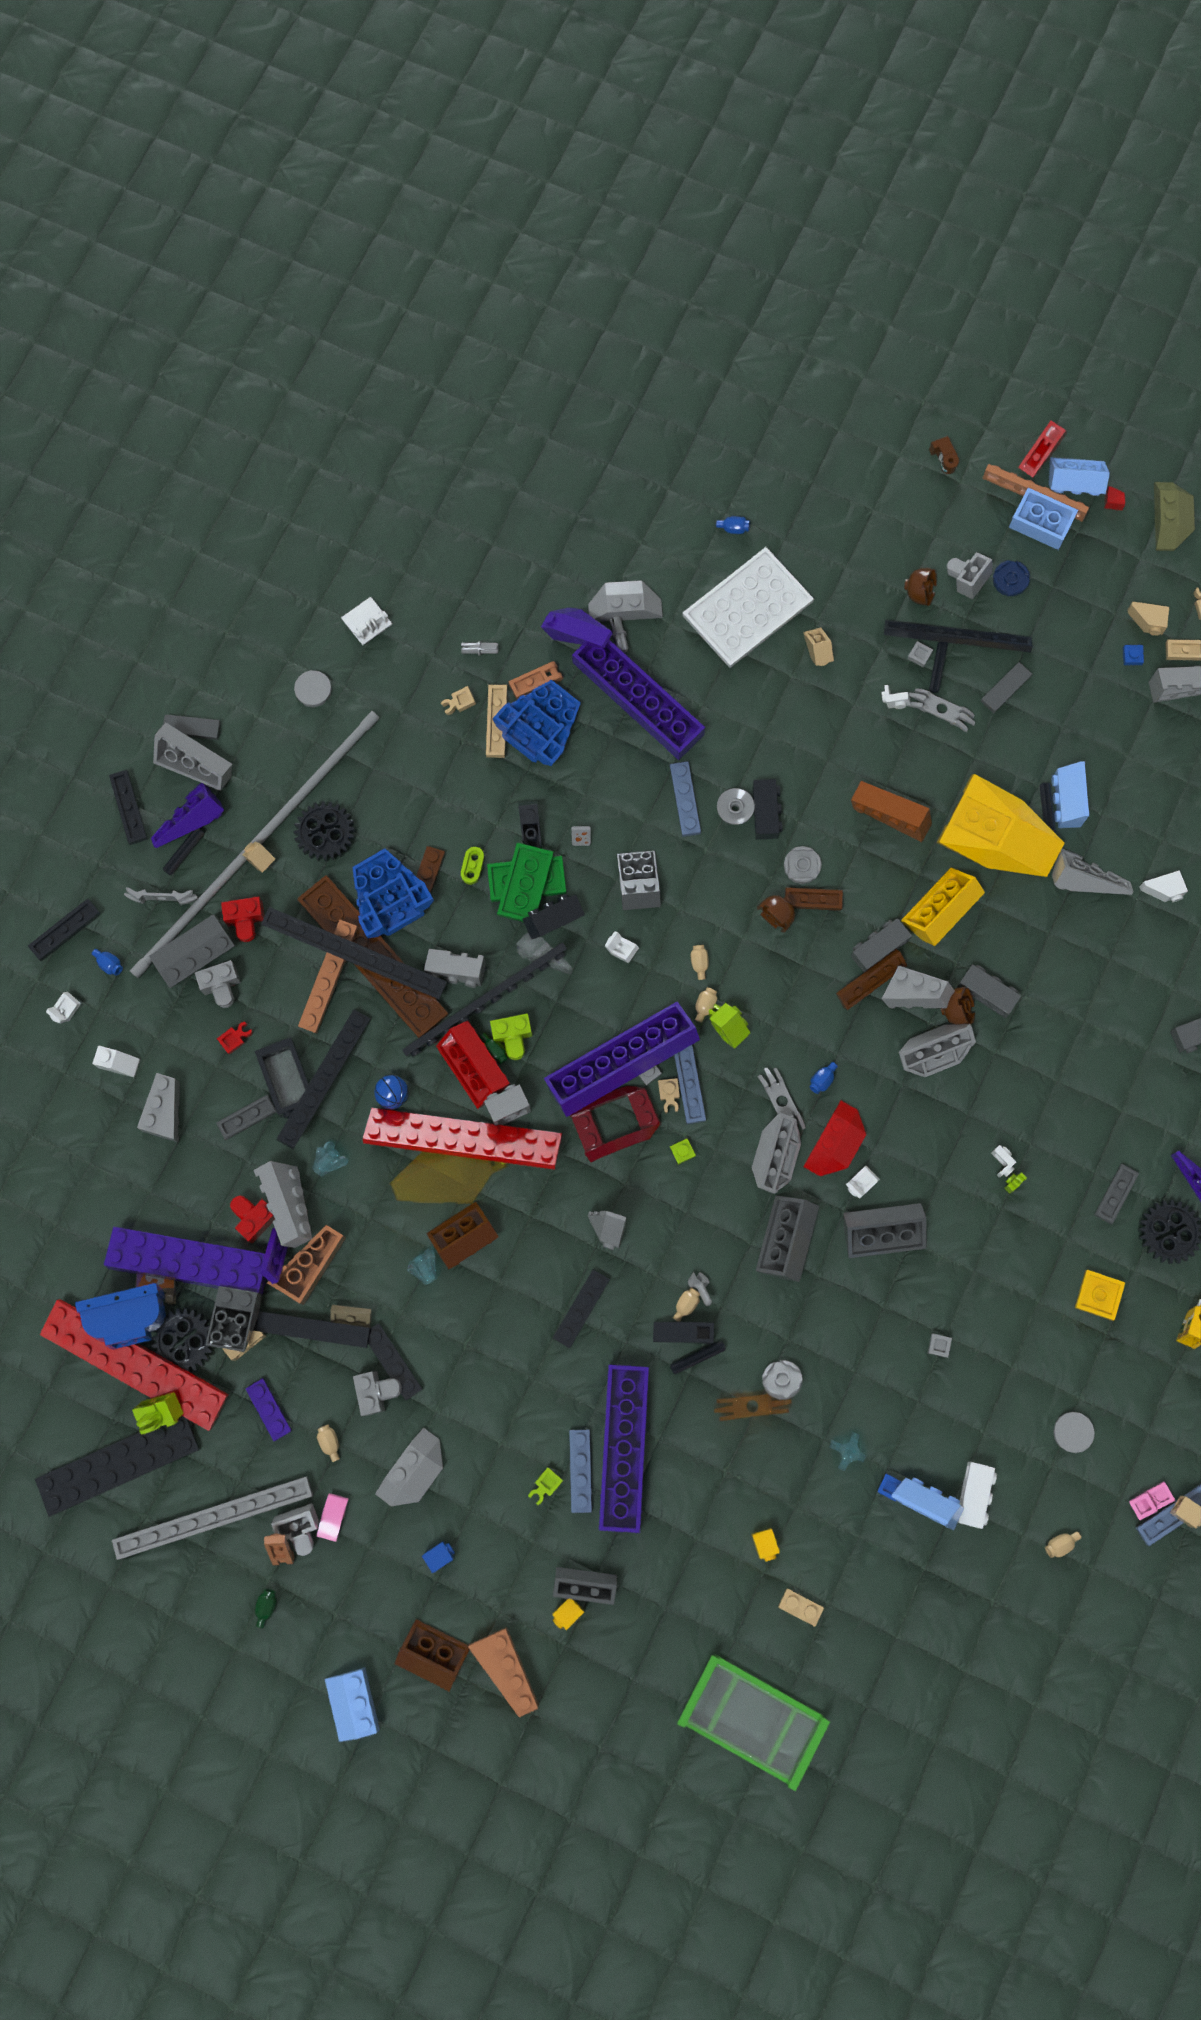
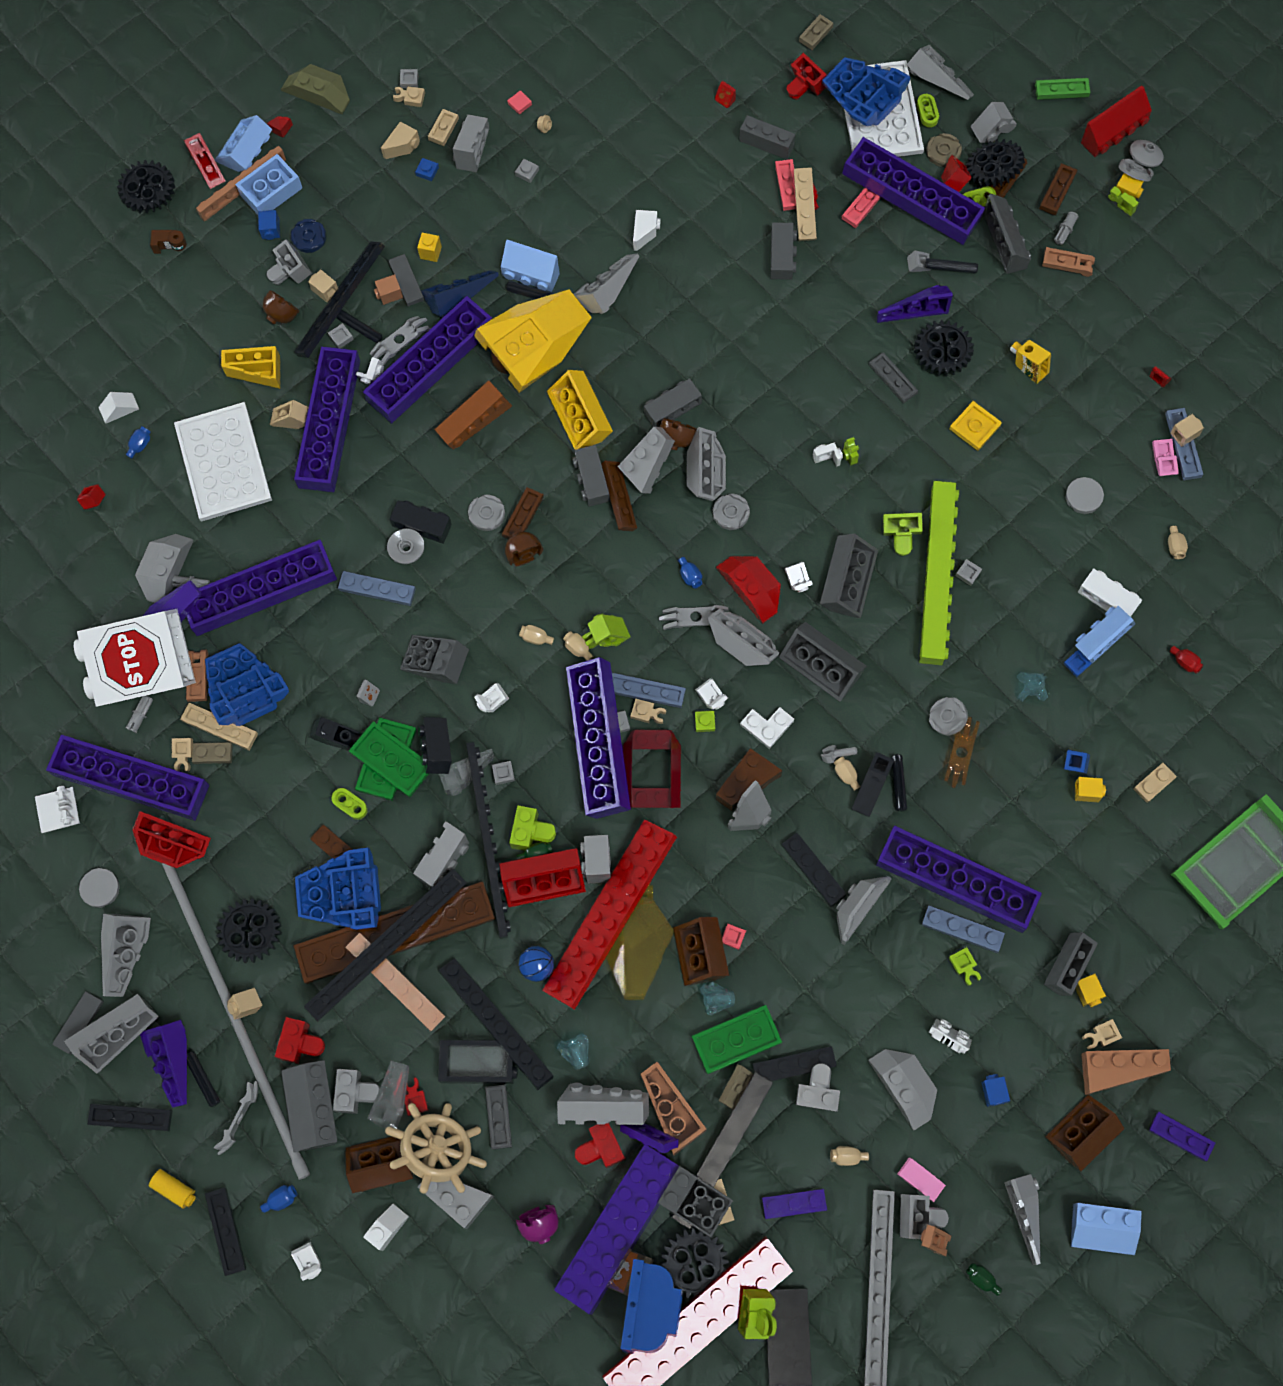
camera: 65 degrees left, 5 degrees down
none -> dark purple brick [46,735,210,821]
none -> brick [74,609,196,707]
none -> red slope [77,484,105,509]
none -> white slope [99,392,139,423]
none -> light grey wedge [101,914,151,997]
none -> black gear [117,160,176,214]
none -> red wedge [133,811,211,868]
none -> yellow brick [149,1169,196,1209]
none -> dark tan plate [192,742,233,764]
none -> yellow wedge [221,346,280,389]
none -> blue brick [258,210,280,240]
none -> dark purple brick [294,347,360,492]
none -> tan brick [308,269,338,302]
none -> reddish brown slope [346,1137,413,1194]
none -> dark purple brick [363,296,492,424]
none -> clear slope [368,1061,409,1129]
none -> nougat brick [374,274,403,305]
none -> tan piece [385,1103,487,1194]
none -> yellow brick [417,233,442,262]
none -> dark blue wedge [421,270,499,317]
none -> light grey plate [492,761,515,785]
none -> light grey plate [515,159,539,183]
none -> magenta cylinder [516,1205,559,1244]
none -> green plate [692,1005,782,1075]
none -> white bracket [695,678,728,710]
none -> light grey tile [713,494,750,530]
none -> reddish brown wedge [716,748,782,811]
none -> coral tile [722,924,746,950]
none -> white plate [740,707,794,749]
none -> light grey wedge [836,876,892,945]
none -> lime brick [883,513,923,556]
none -> lime brick [919,481,959,665]
none -> white hinge [929,1019,972,1054]
none -> light grey wedge [1004,1174,1041,1265]
none -> blue brick [1064,750,1090,774]
none -> tan plate [1082,1019,1122,1050]
none -> dark purple plate [1148,1112,1215,1162]
none -> red plant [1169,646,1204,674]

